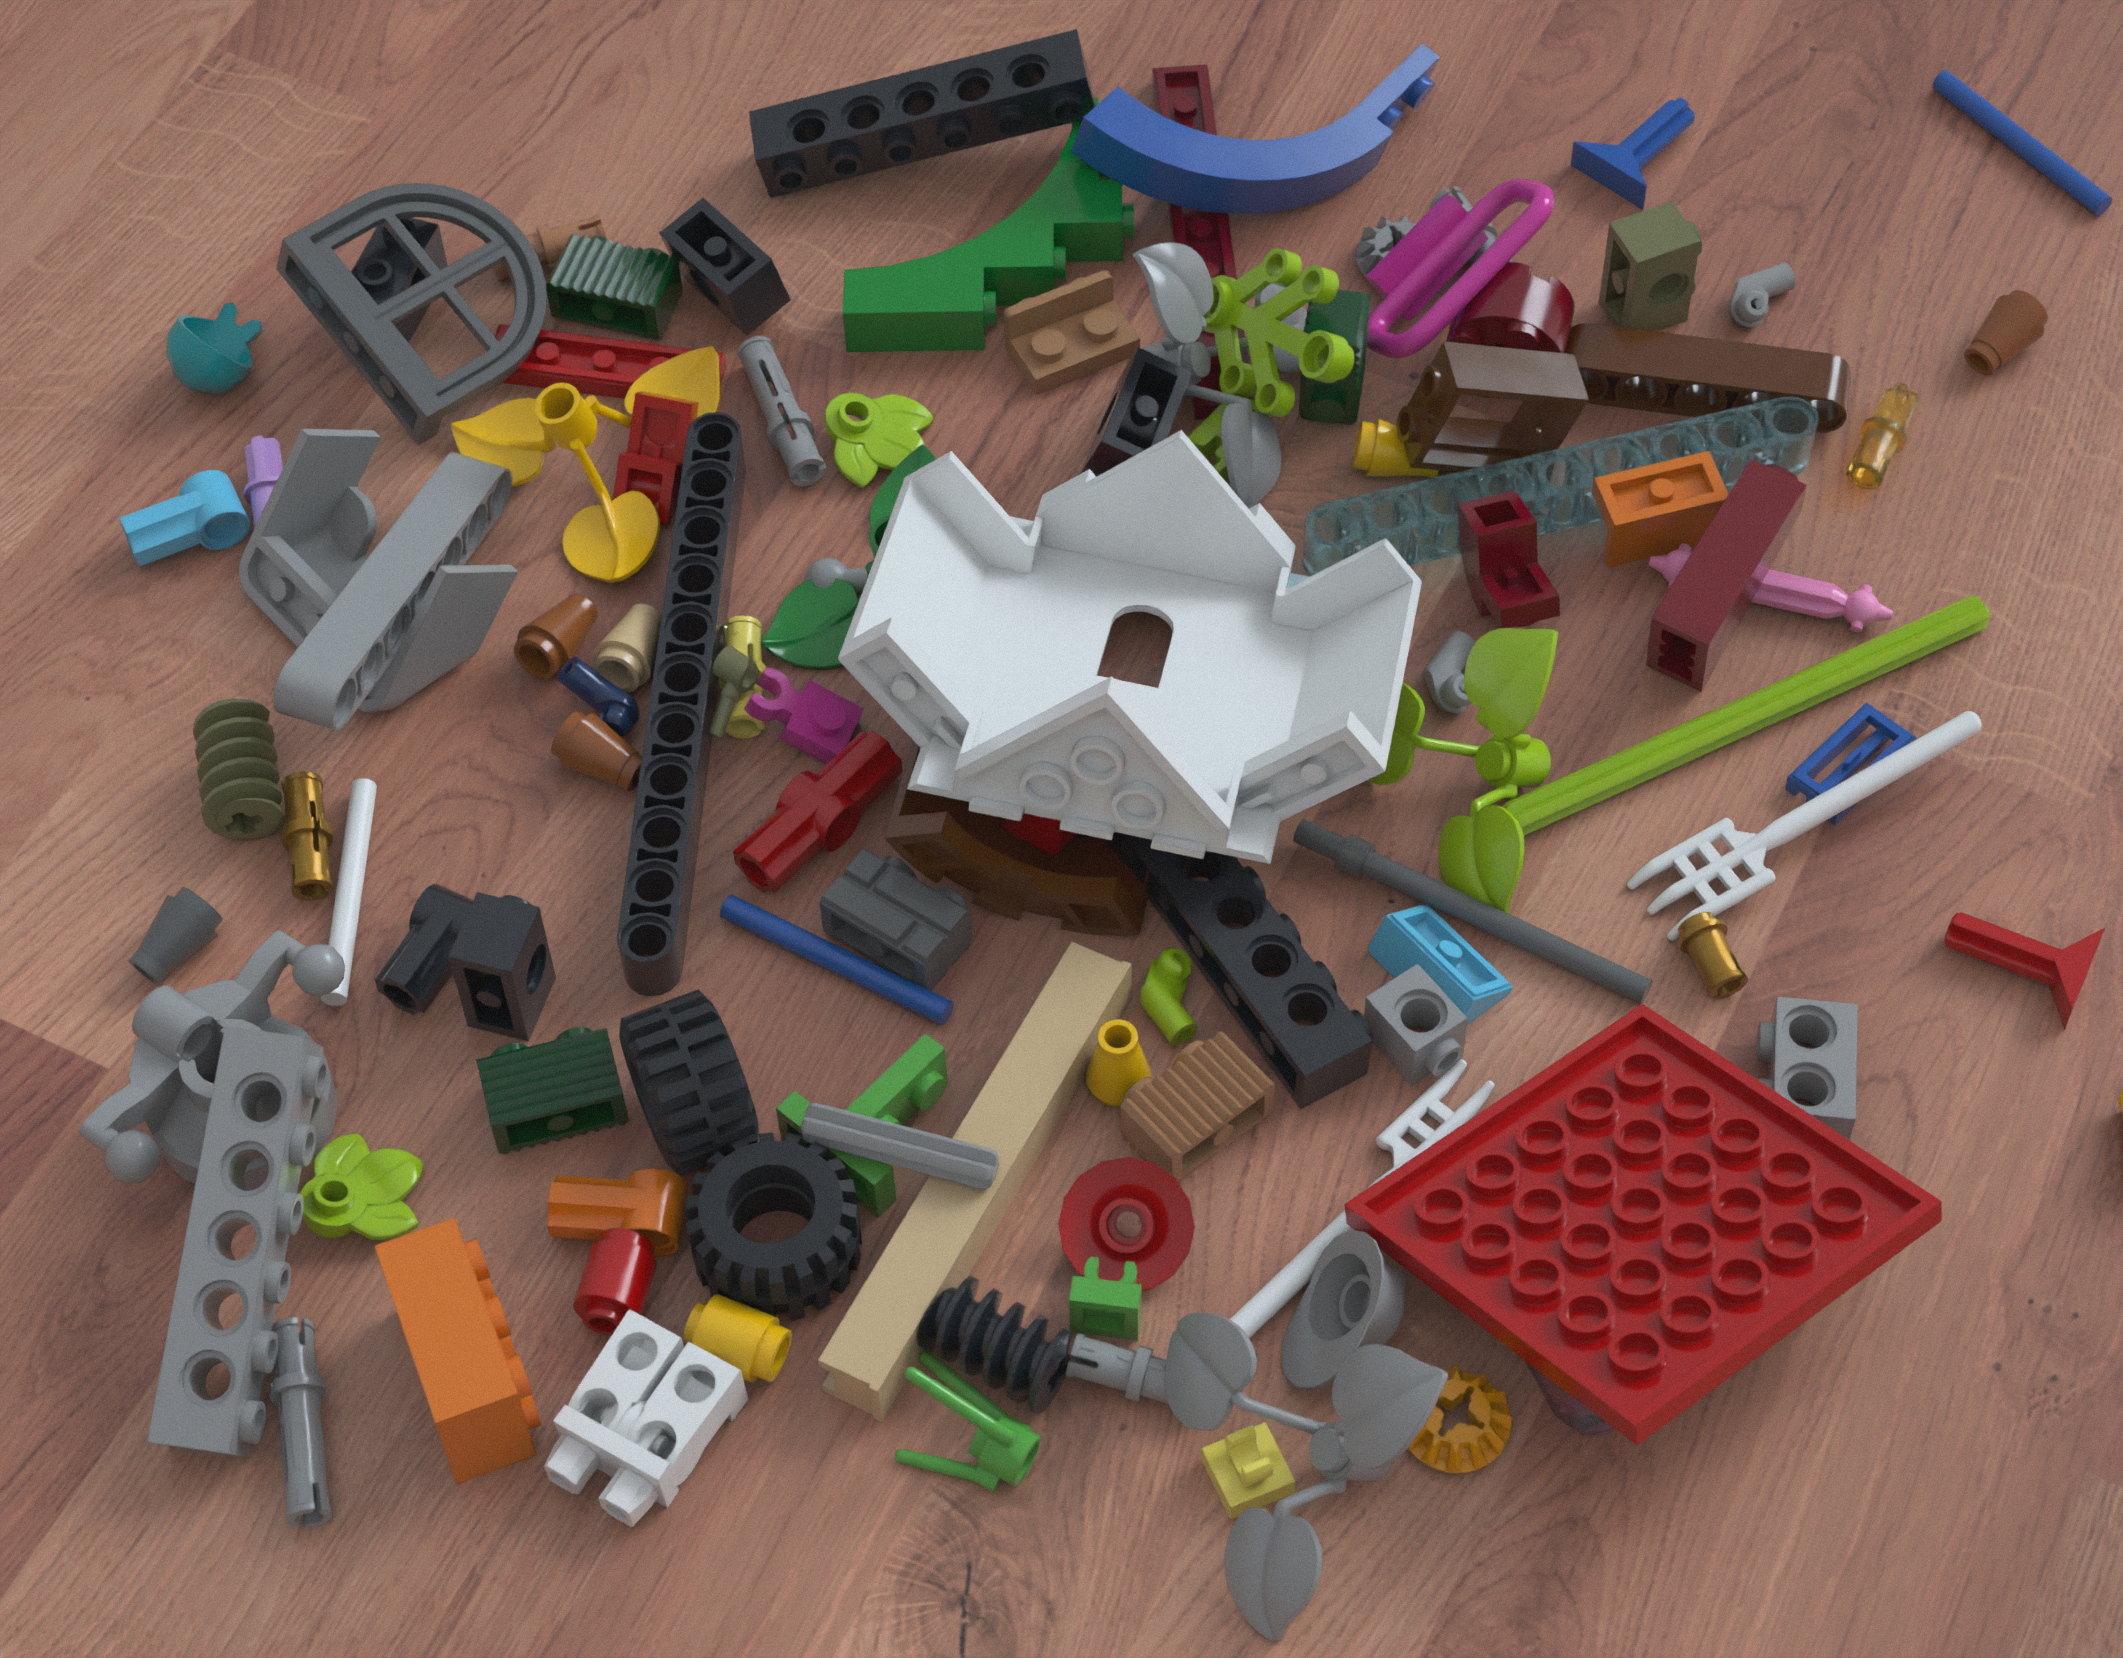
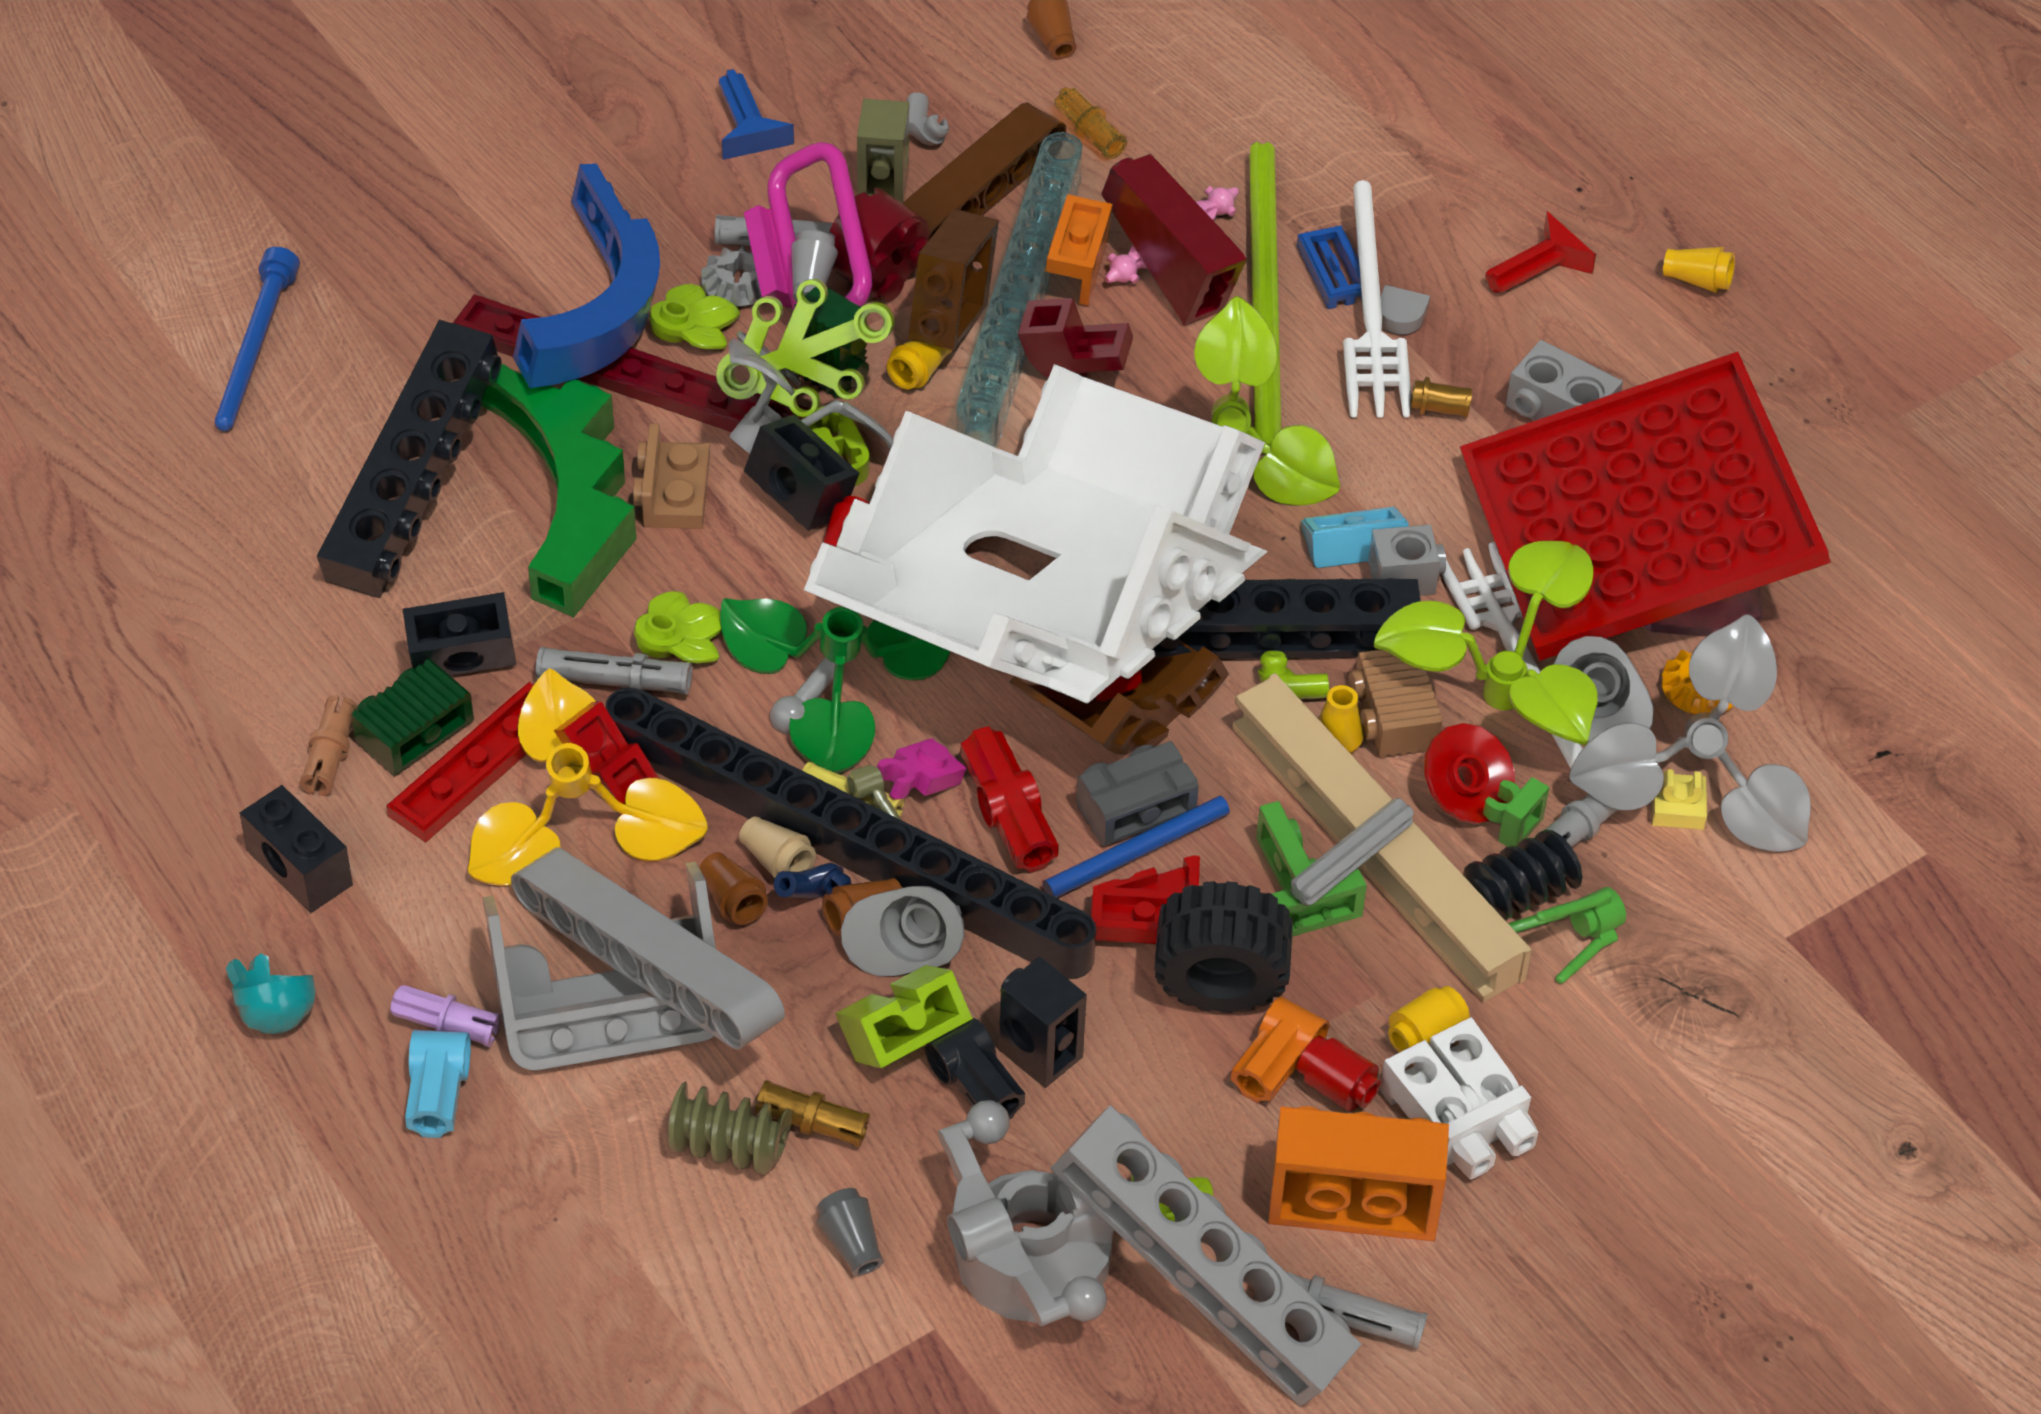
camera: 65 degrees left, 5 degrees down
dark grey window [276,183,547,445] -> none
white bar [321,778,377,1006] -> none
dark green brick [476,1027,629,1154] -> none
black tyre [685,1132,862,1321] -> none
dark grey bar [1293,819,1652,1004] -> none
none -> lime plate [649,284,740,349]
none -> light grey cone [791,230,838,302]
none -> lime brick [835,965,973,1068]
none -> light grey piece [841,886,965,976]
none -> red wing [1091,855,1200,944]
none -> lime plant [1374,541,1598,746]
none -> light grey tile [1381,285,1430,335]

